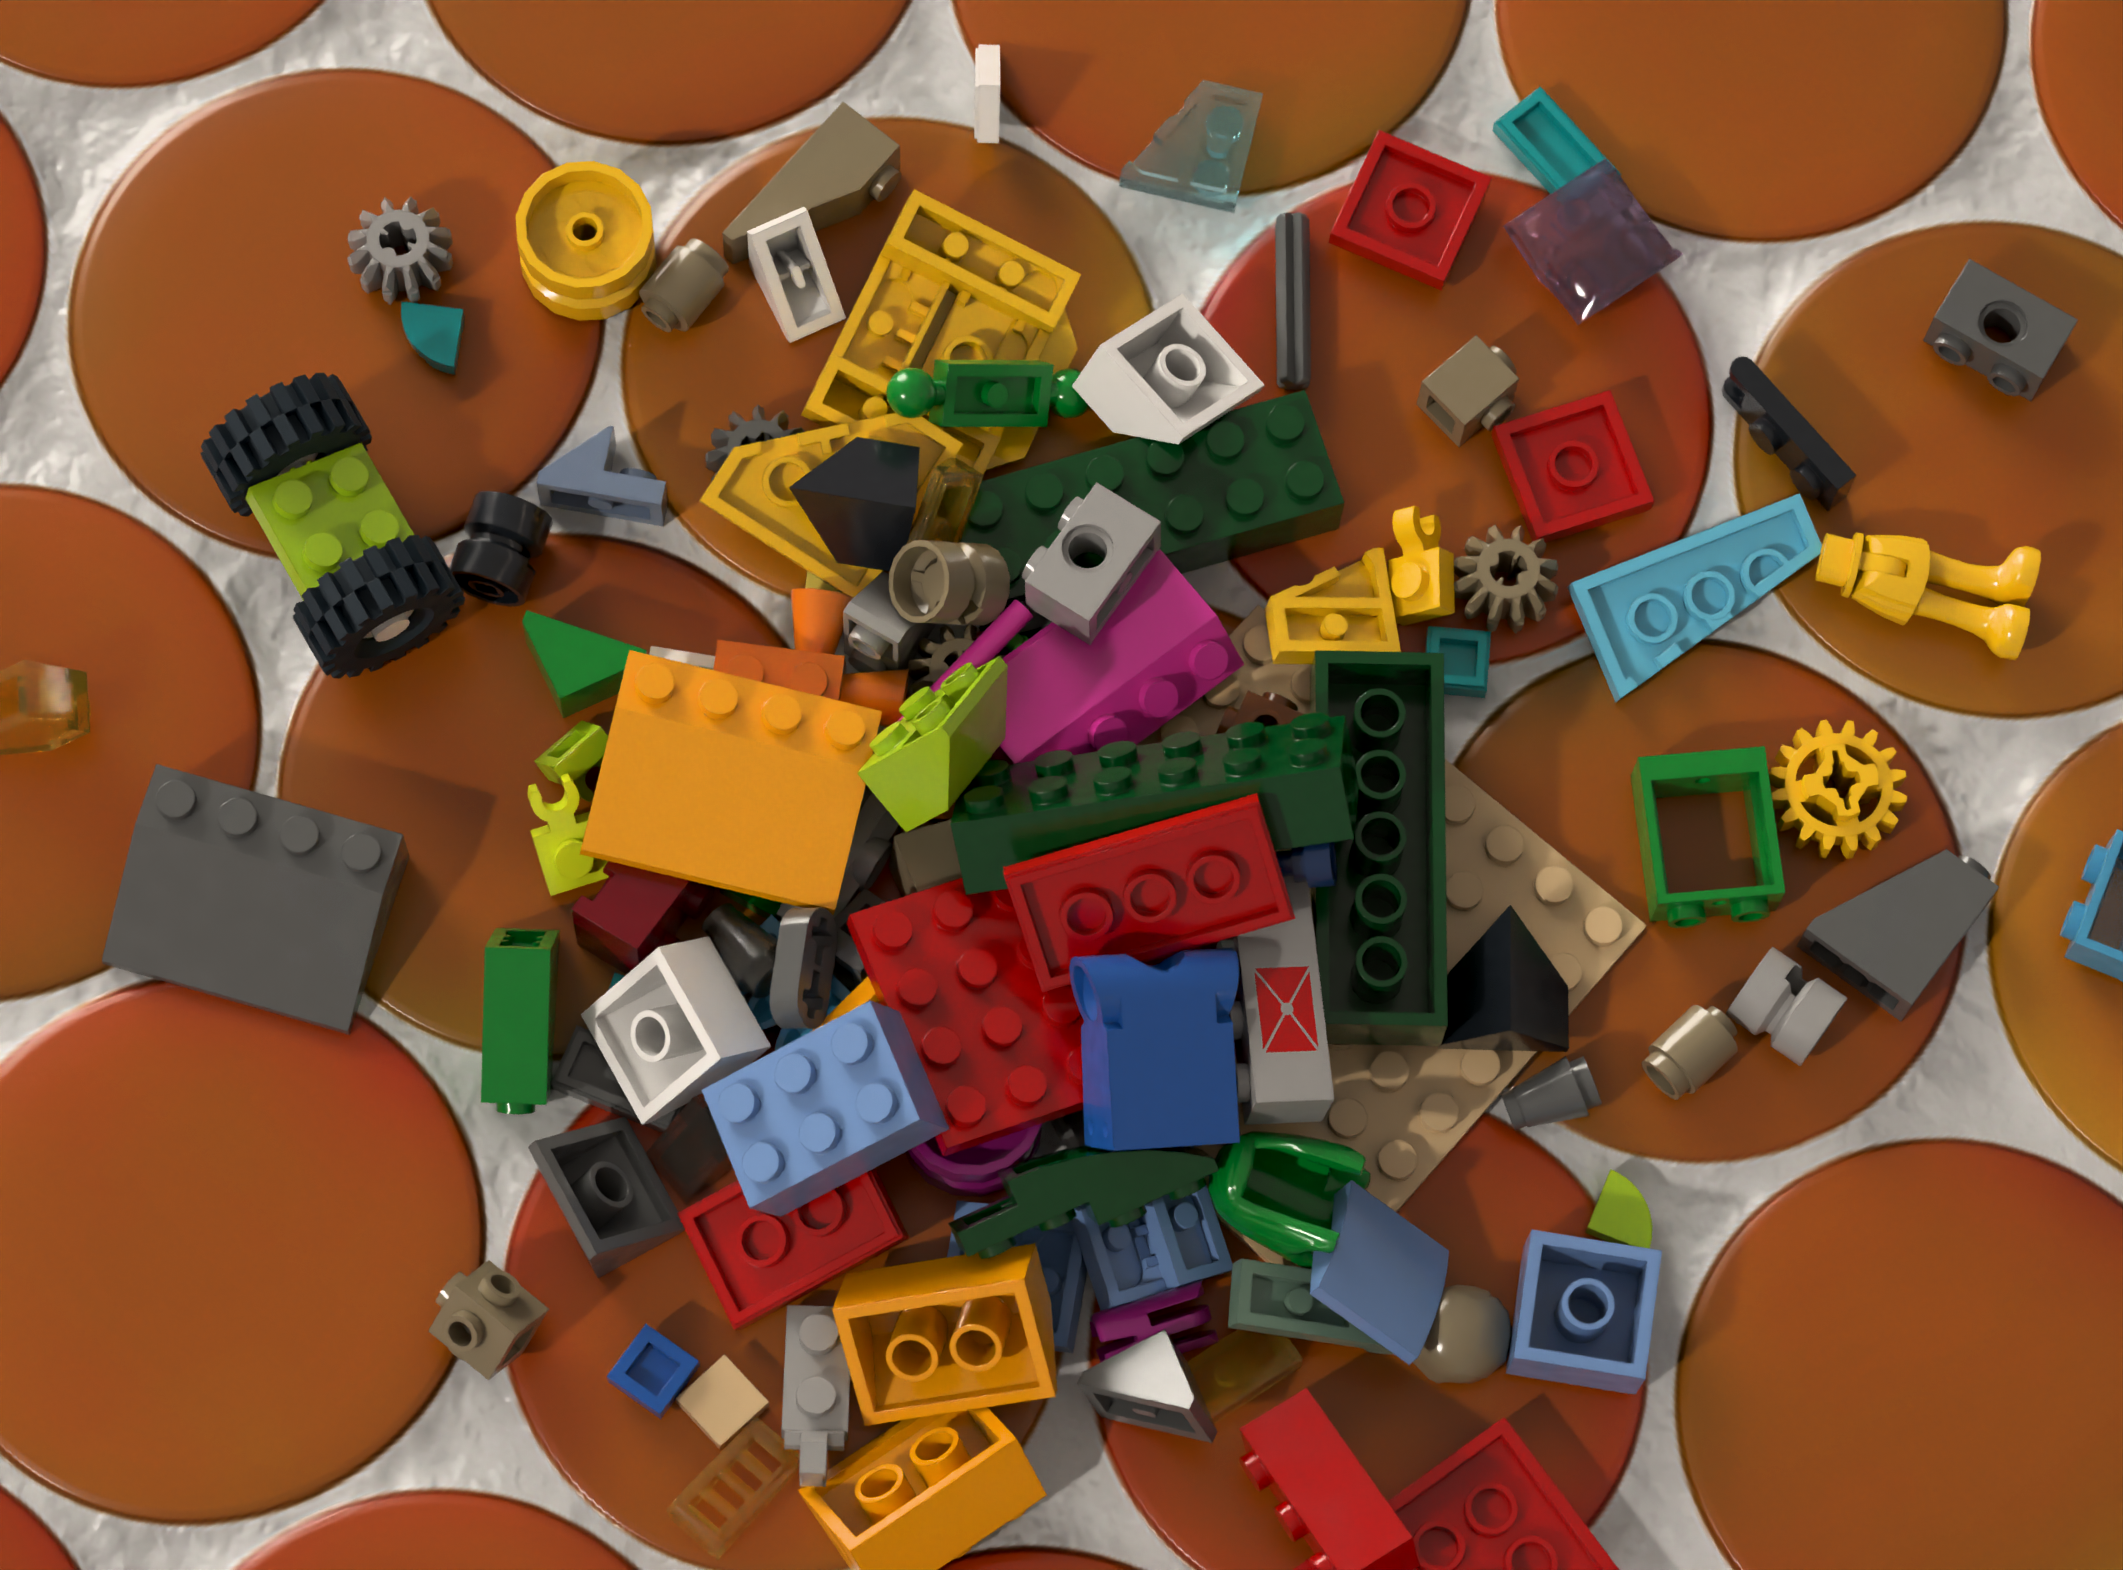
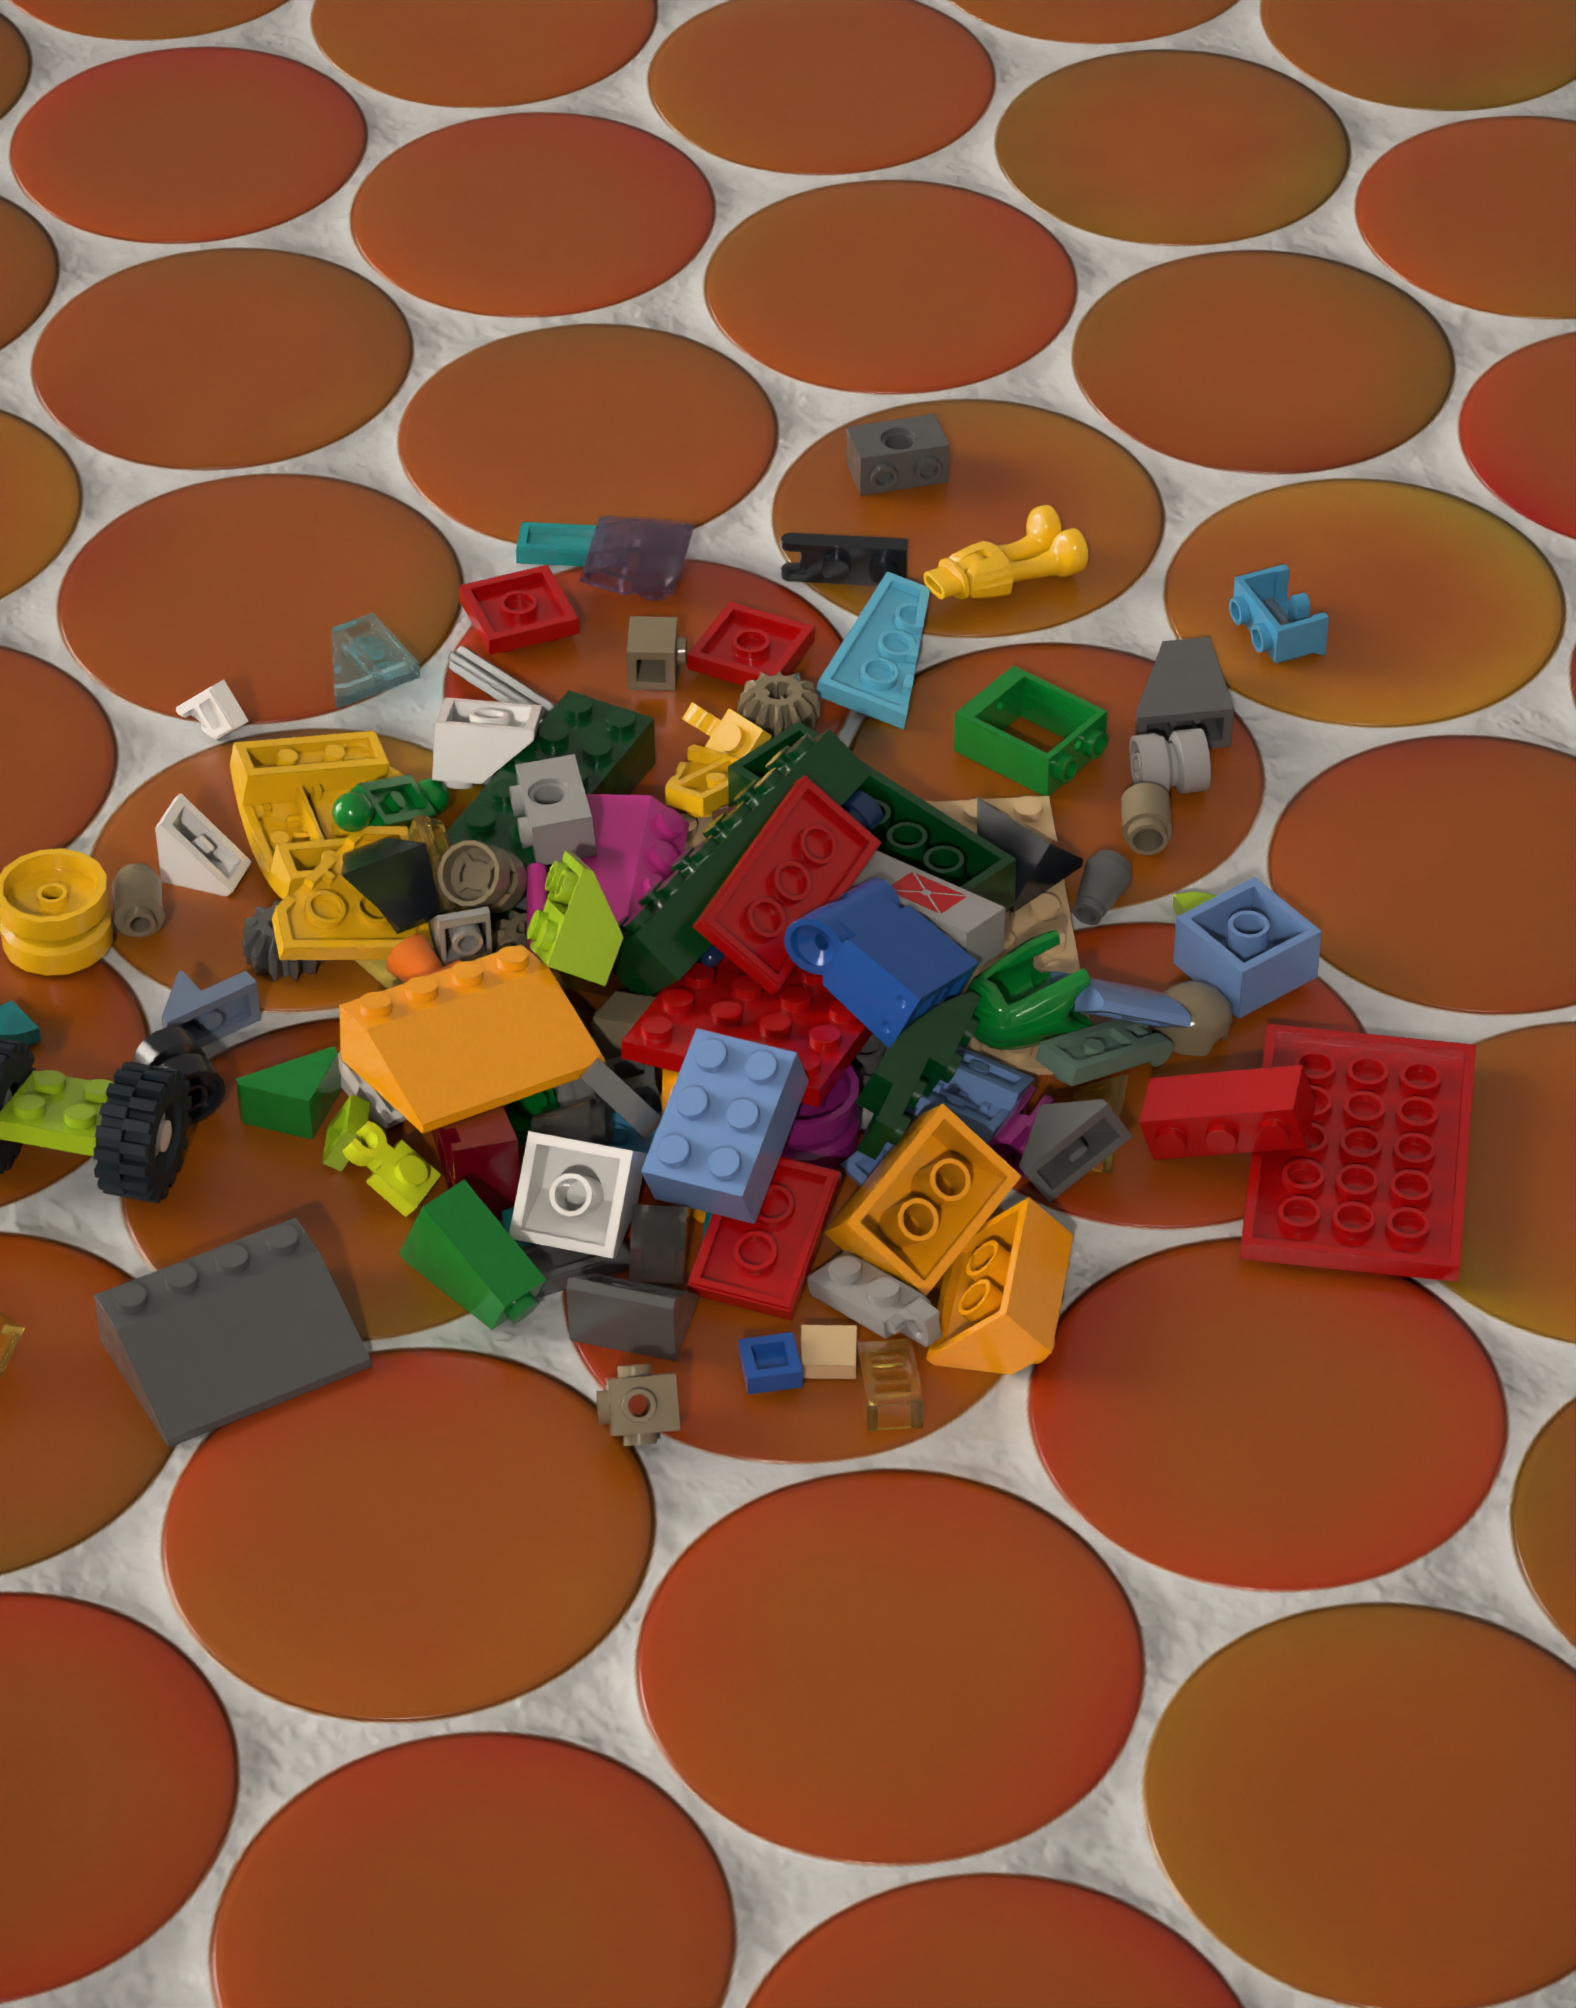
camera: 40 degrees left, 30 degrees down
dark tan slope [722,102,902,264] -> none
yellow gear [1769,720,1907,859] -> none

